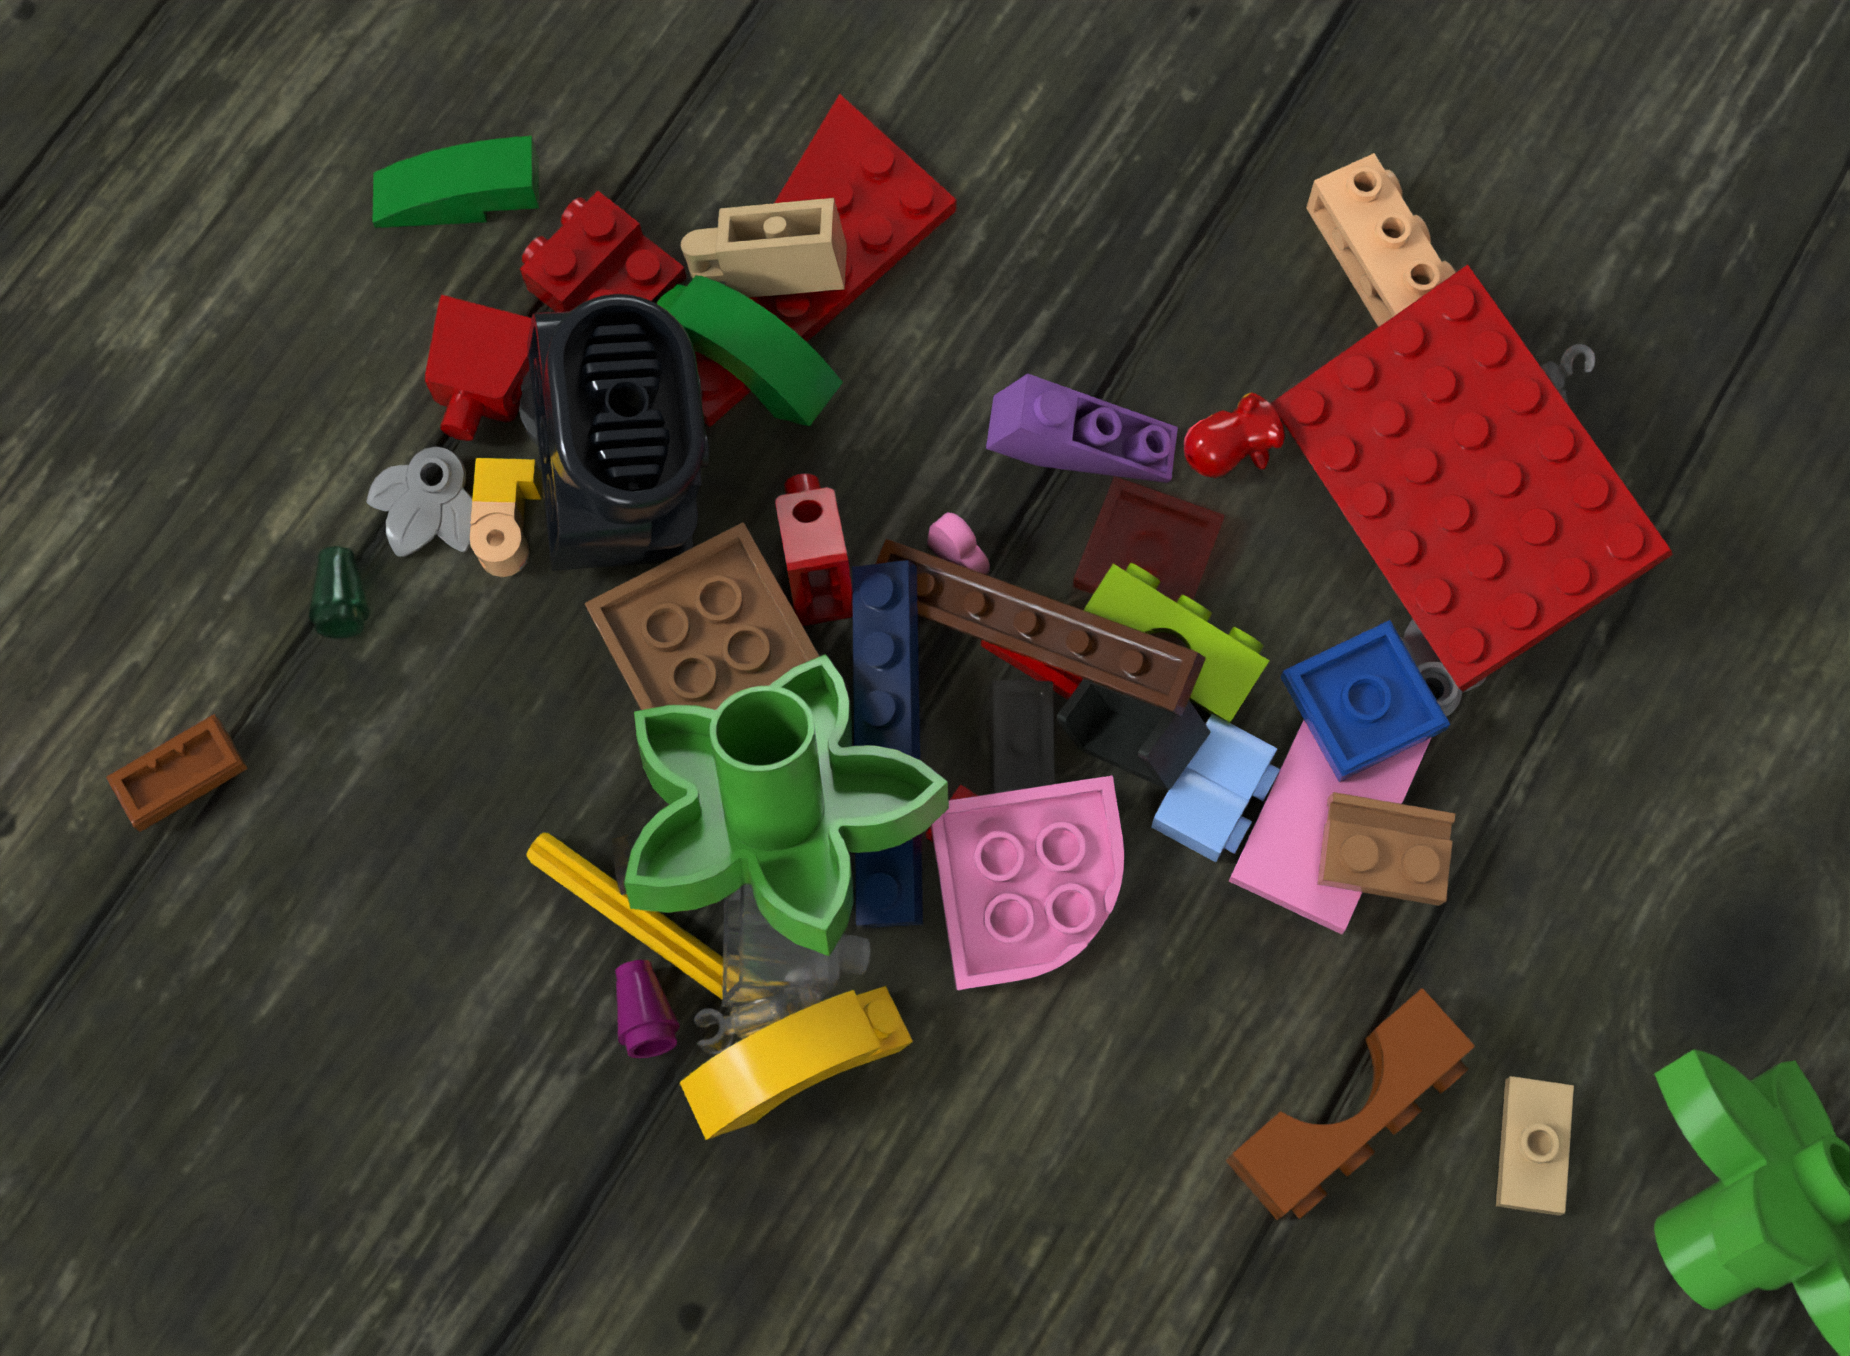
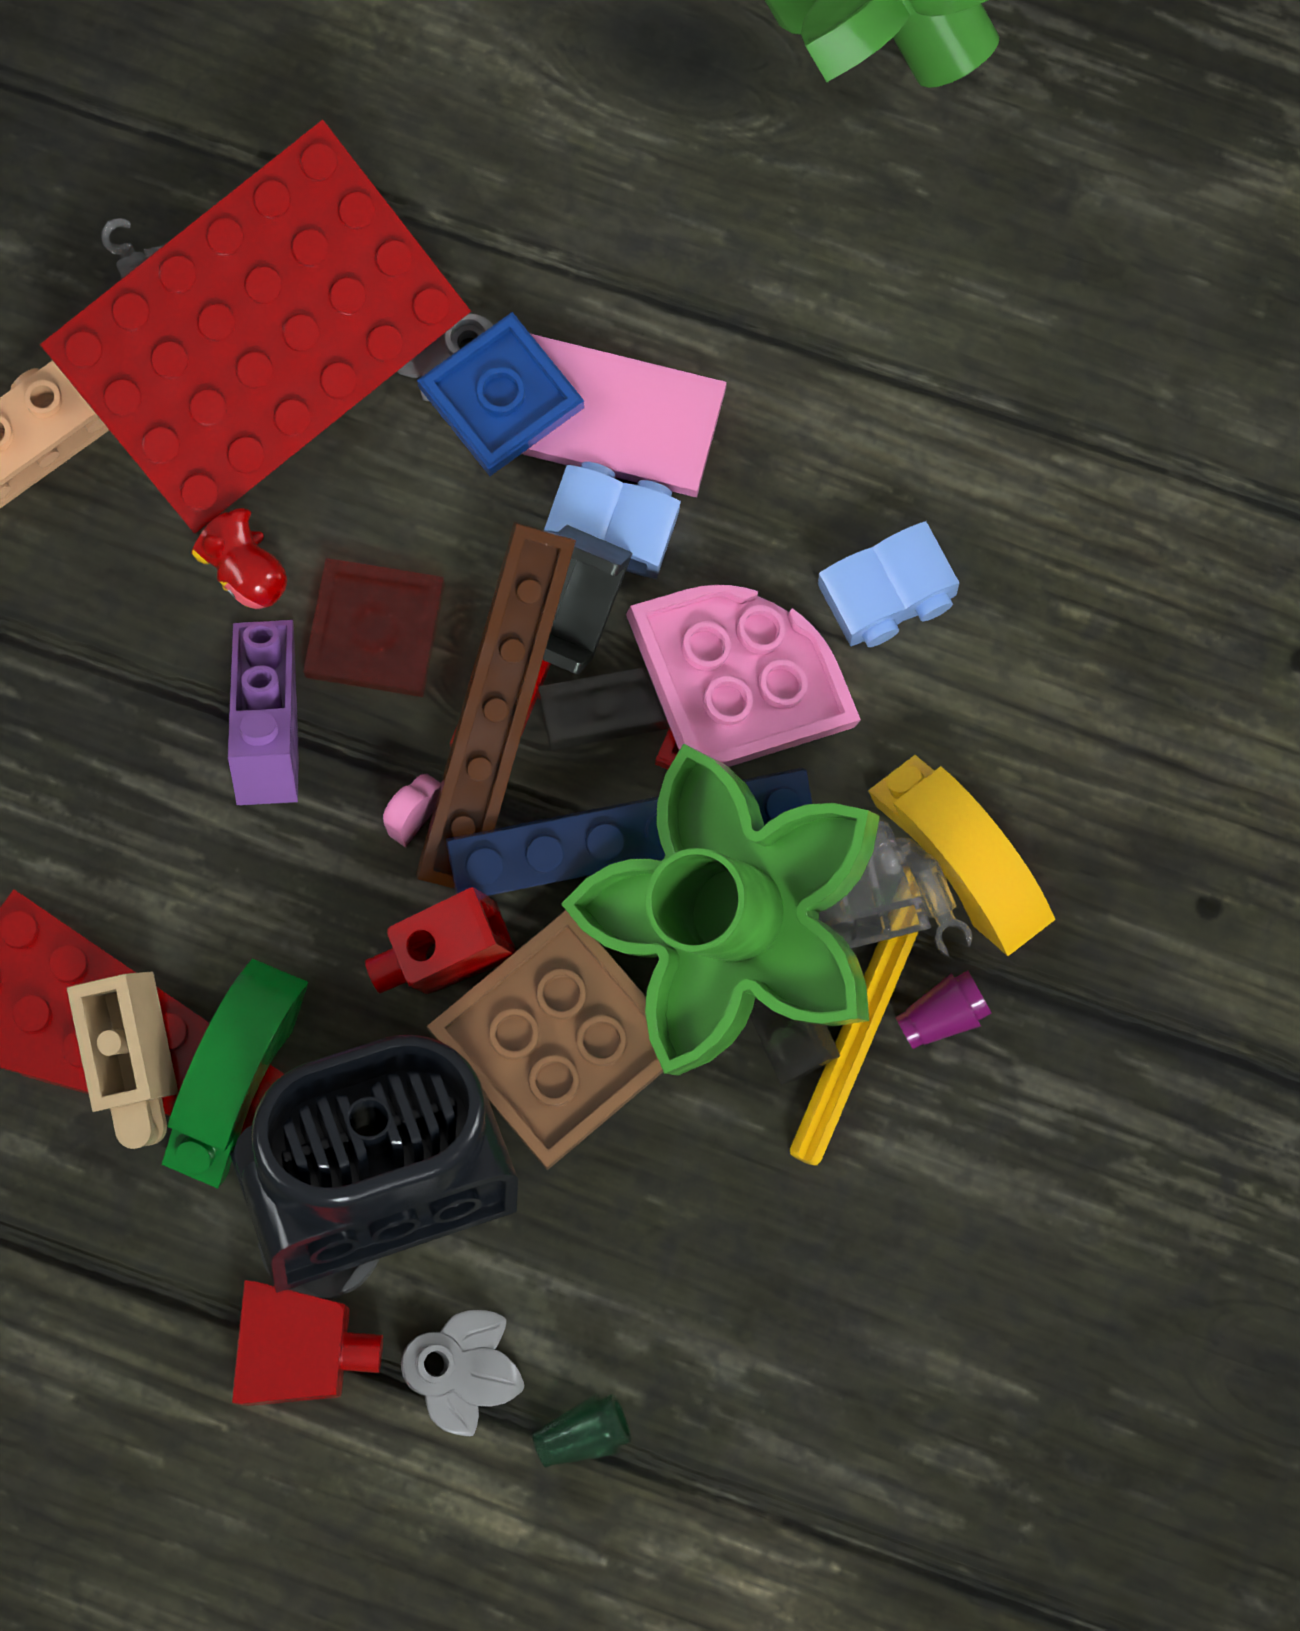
camera: 105 degrees left, 5 degrees up
dark orange plate [106,714,248,832] -> none
green slope [372,136,539,228] -> none
leg [470,458,543,577] -> none
red plate [520,191,687,312] -> none
lime arch [1083,563,1269,723] -> none
dark orange arch [1226,988,1475,1220] -> none
medium nougat plate [1317,792,1455,906] -> none
tan plate [1496,1076,1574,1216] -> none
none -> light blue brick [818,521,959,647]

